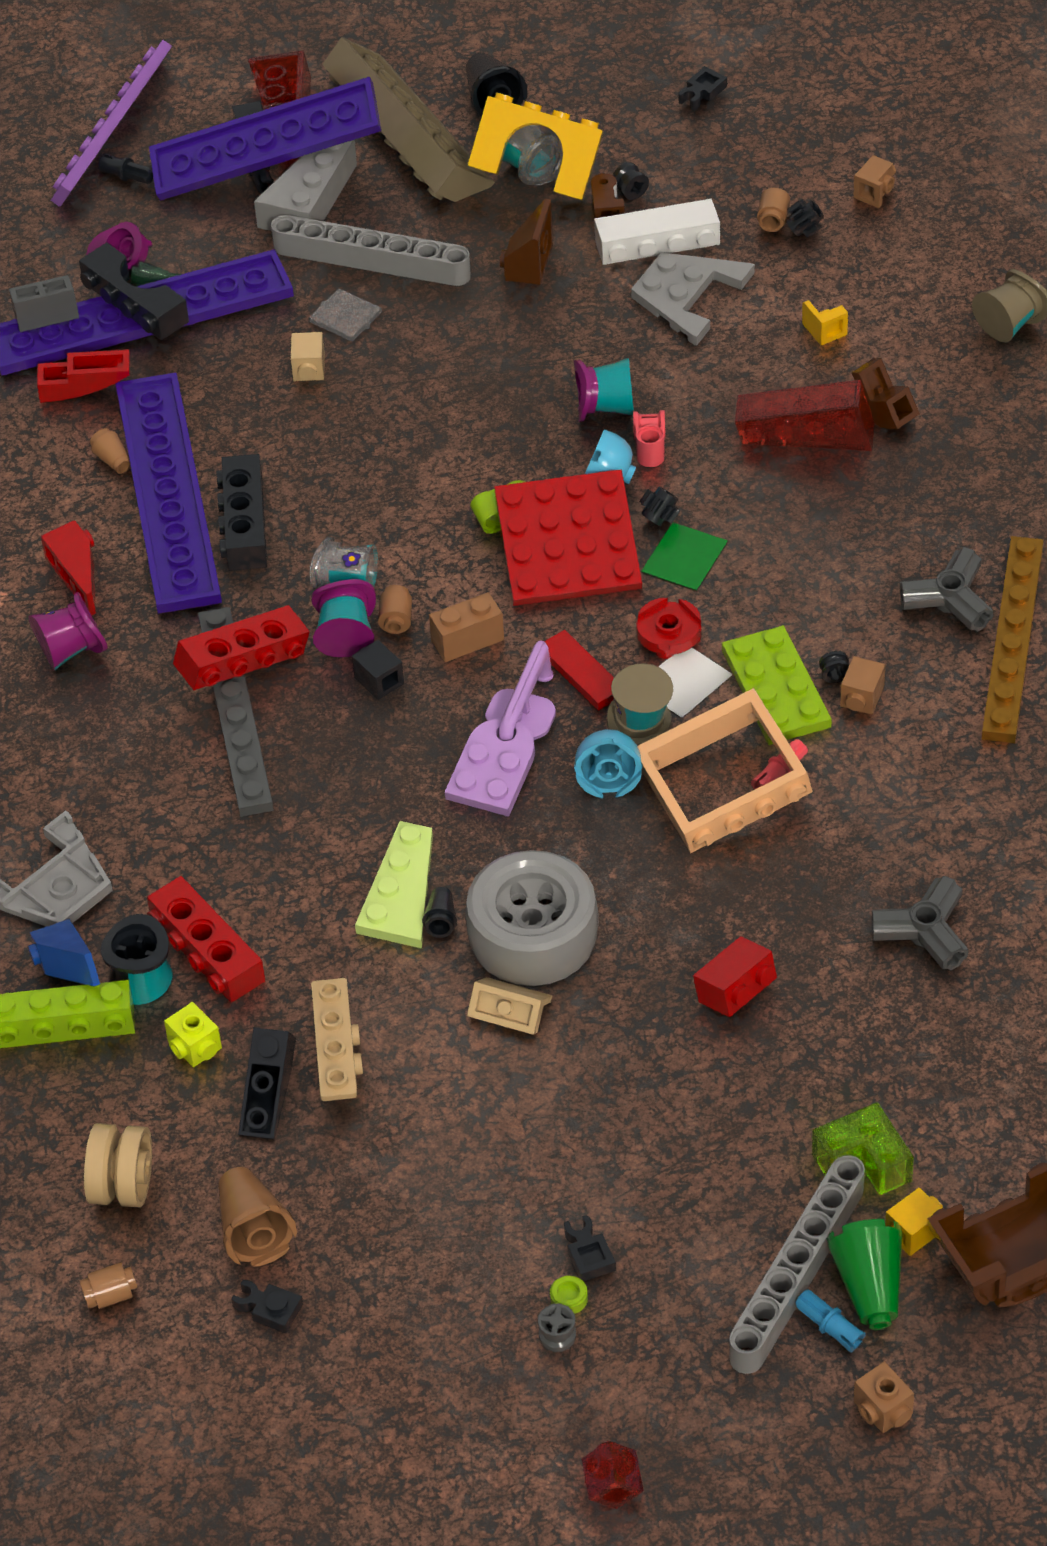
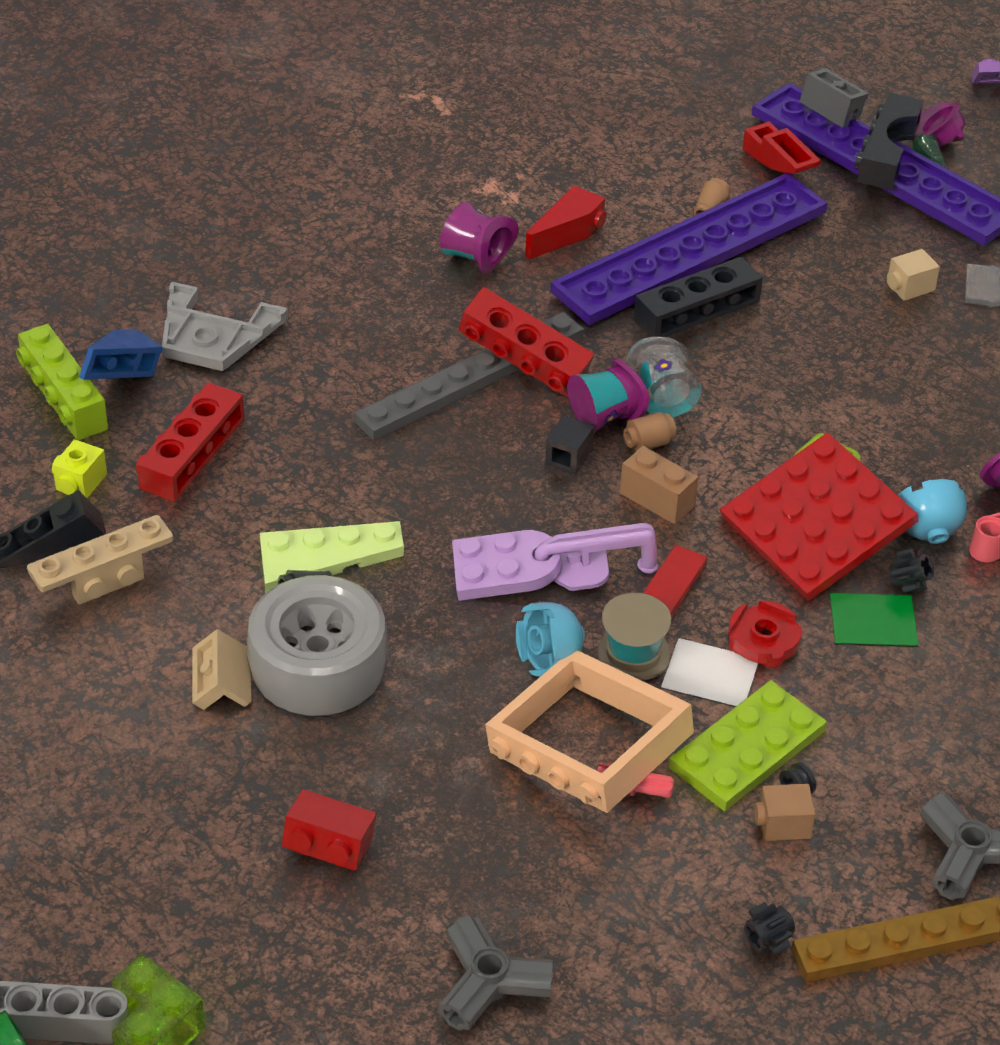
camera: 60 degrees right, 5 degrees down
black hat [101,914,173,1005] -> none
none -> black gear [744,902,795,955]

